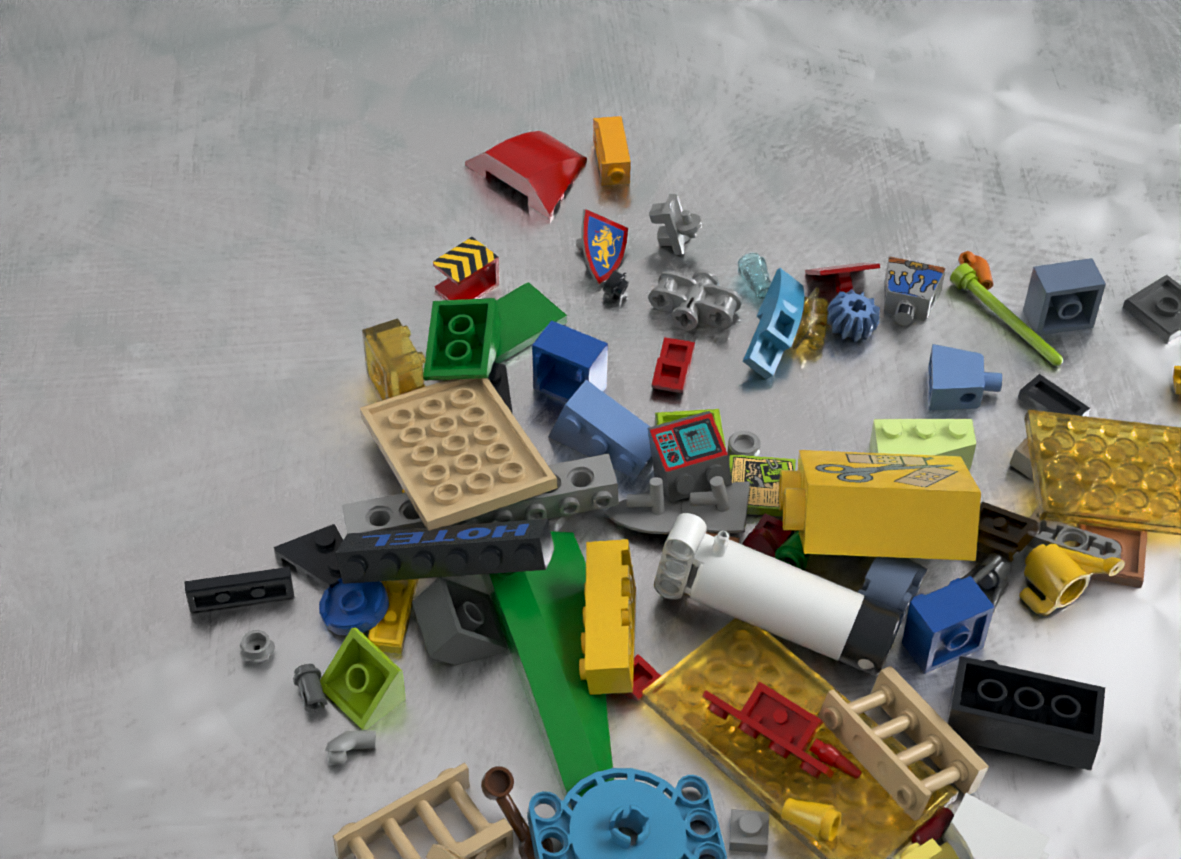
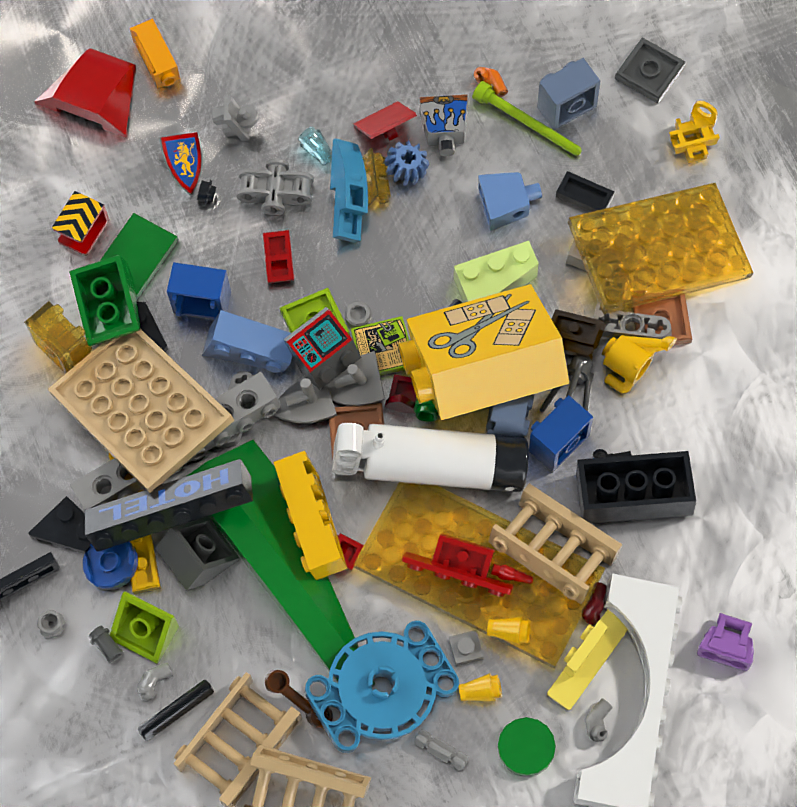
camera: 15 degrees left, 20 degrees up
none -> black axle [138,680,214,741]

